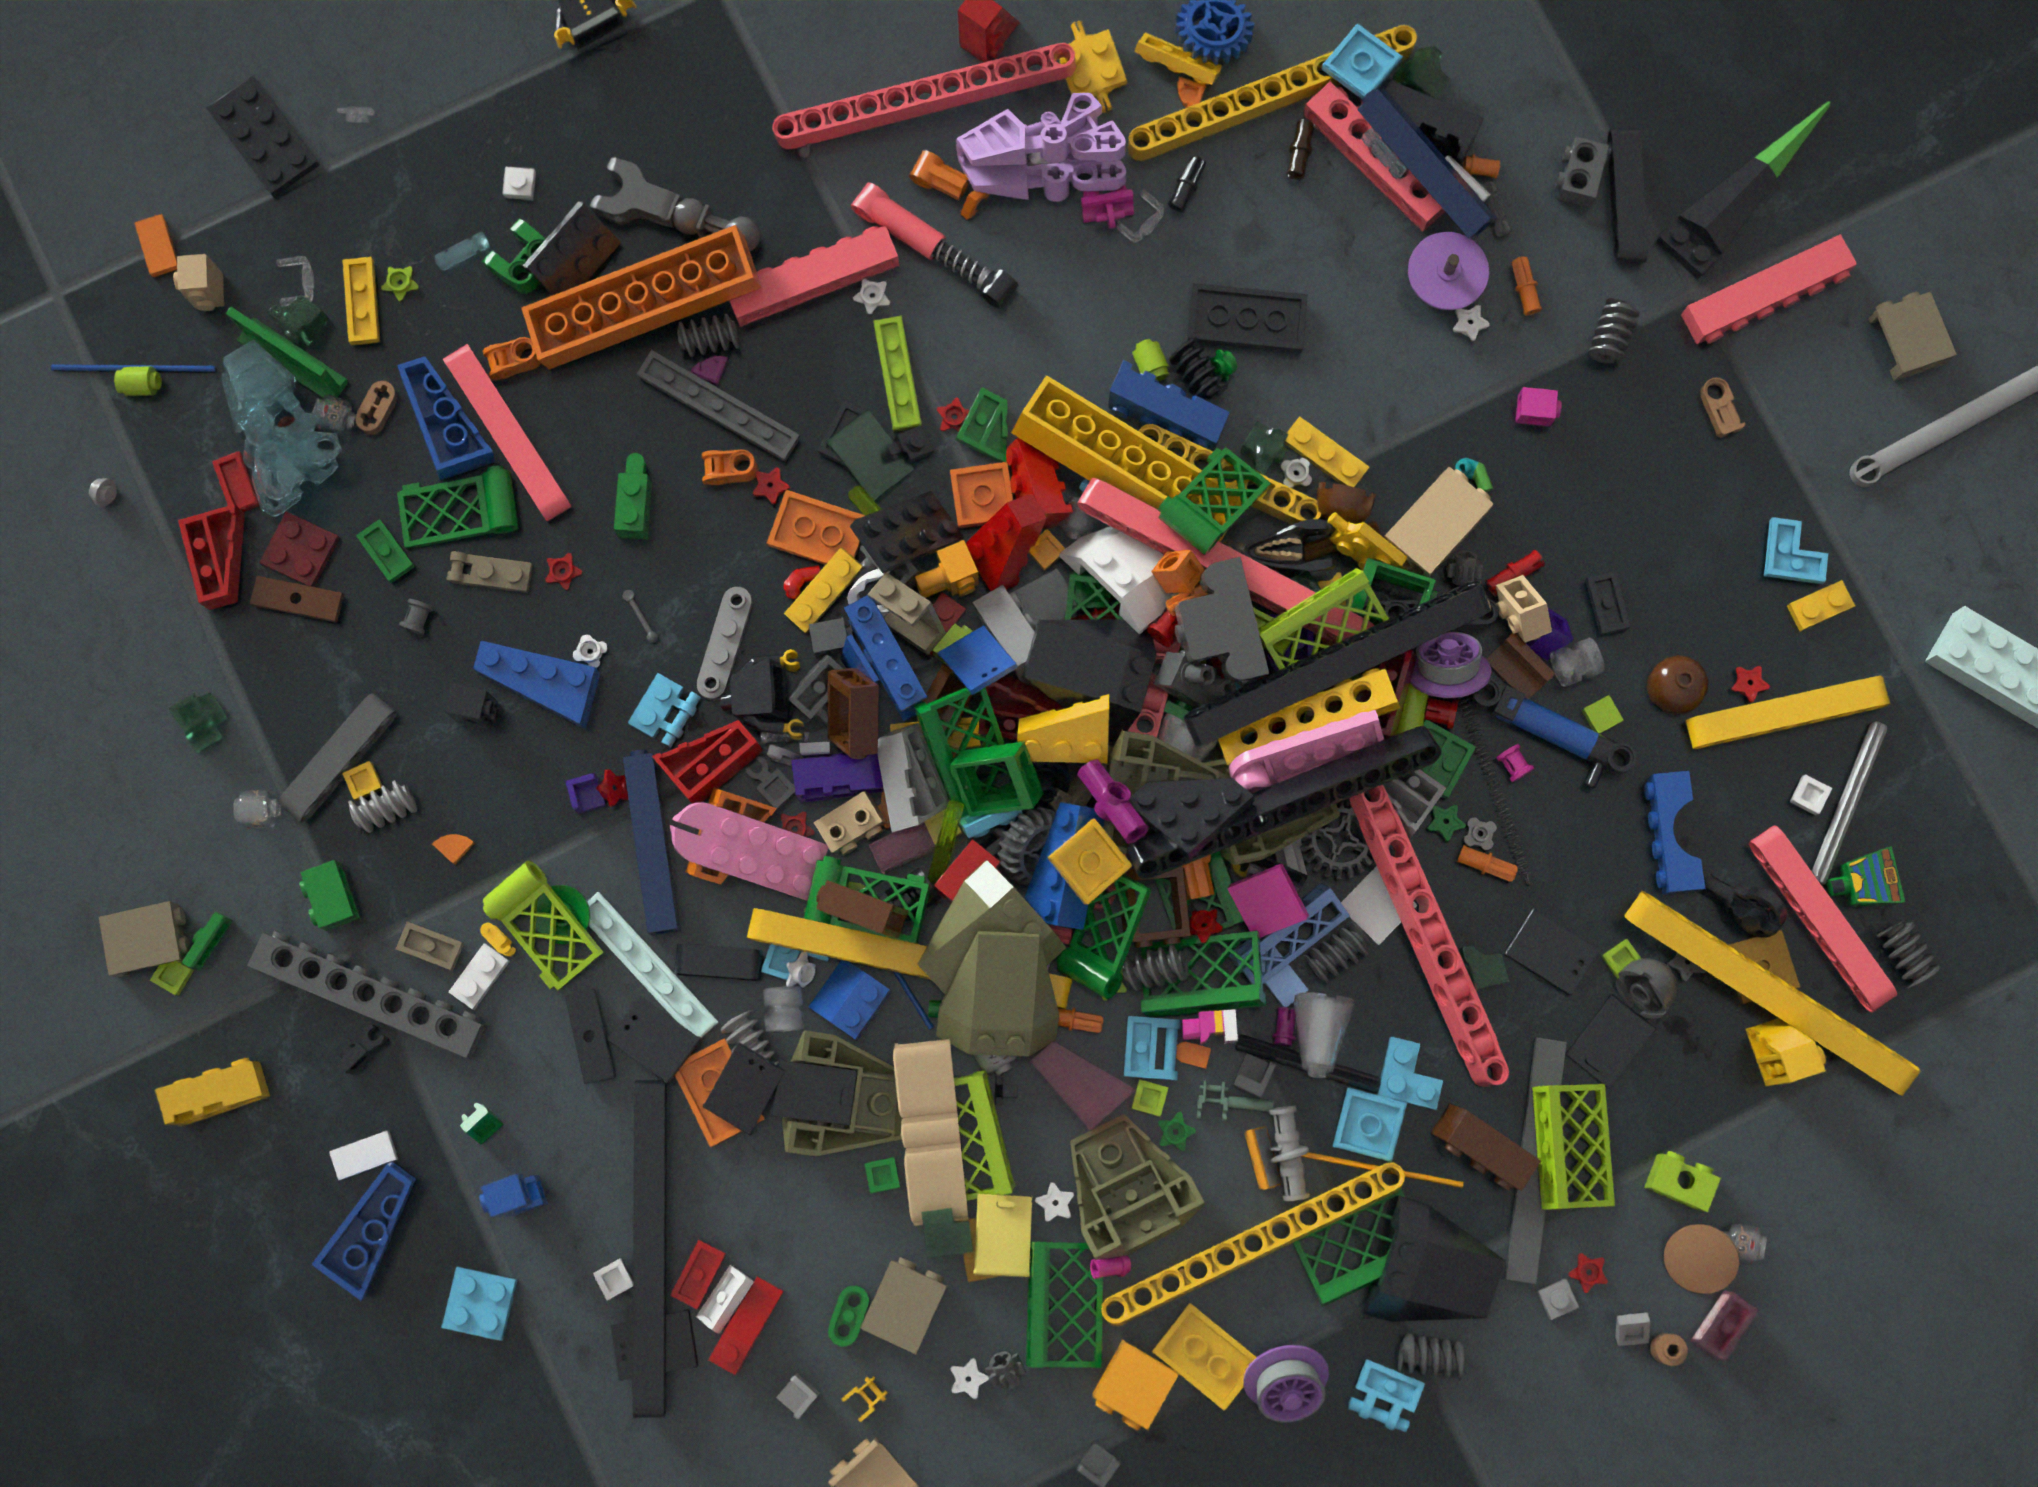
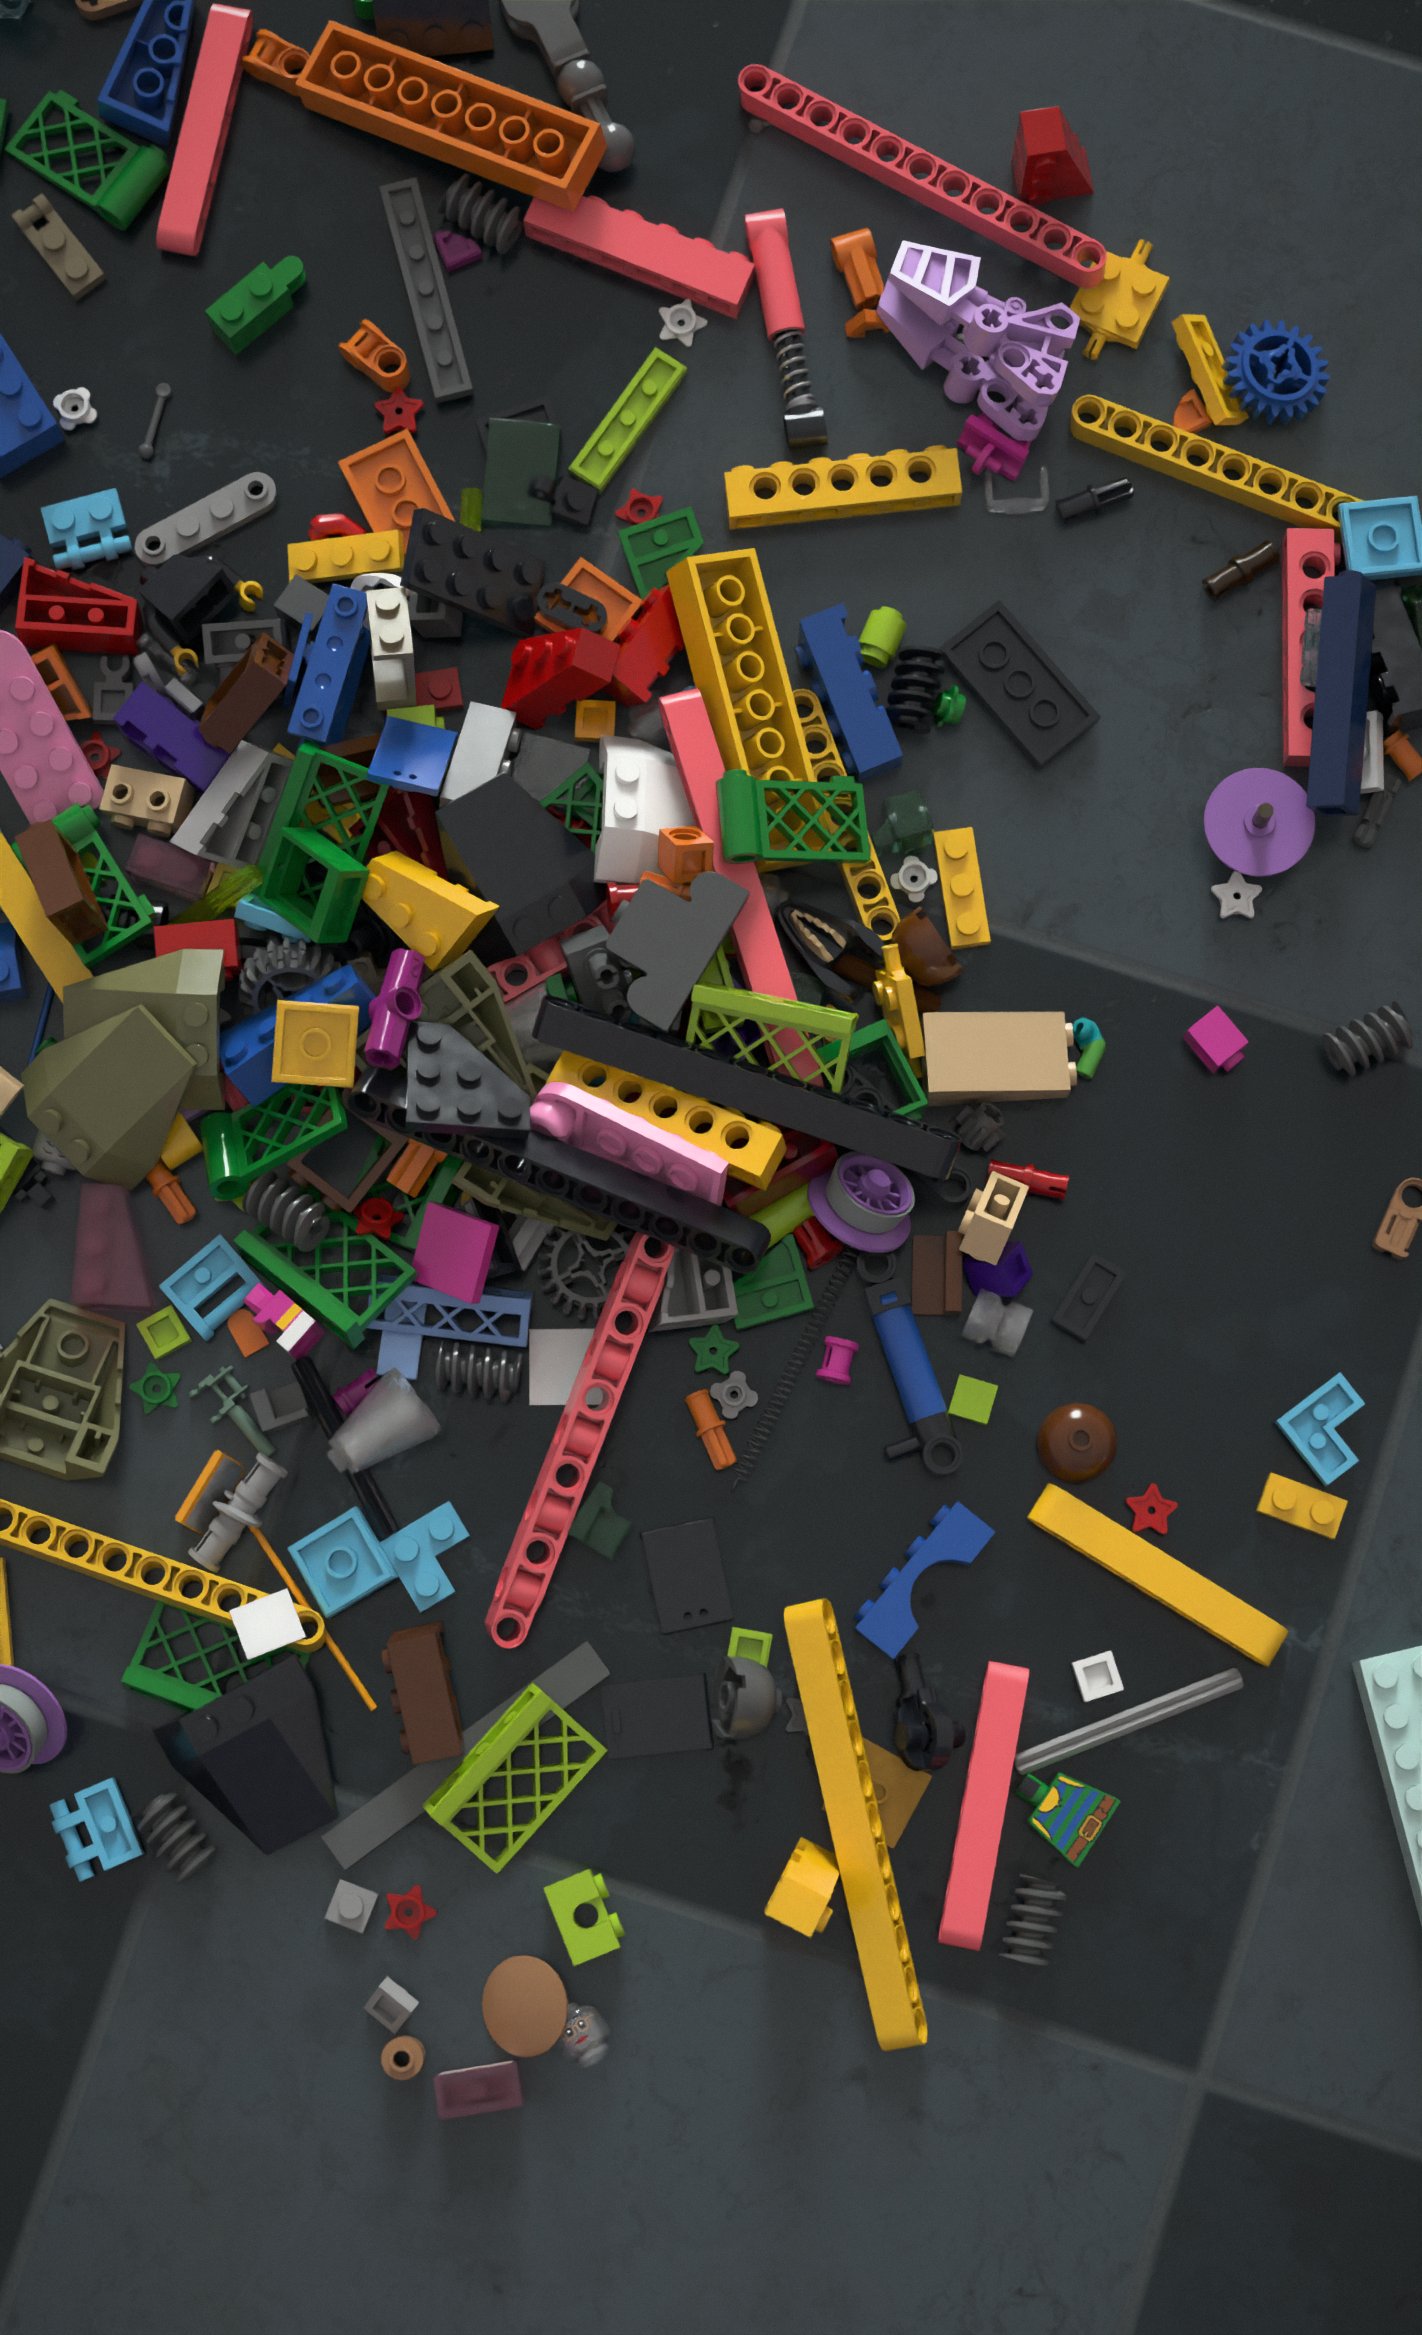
camera: 45 degrees right, 0 degrees up
red plate [545,553,582,590] -> none
light orange brick [915,540,979,598] -> none
orange axle [1511,256,1542,315] -> none
none -> white sticker [229,1588,306,1660]
none -> black beam [537,582,608,635]
none -> yellow brick [724,445,962,530]

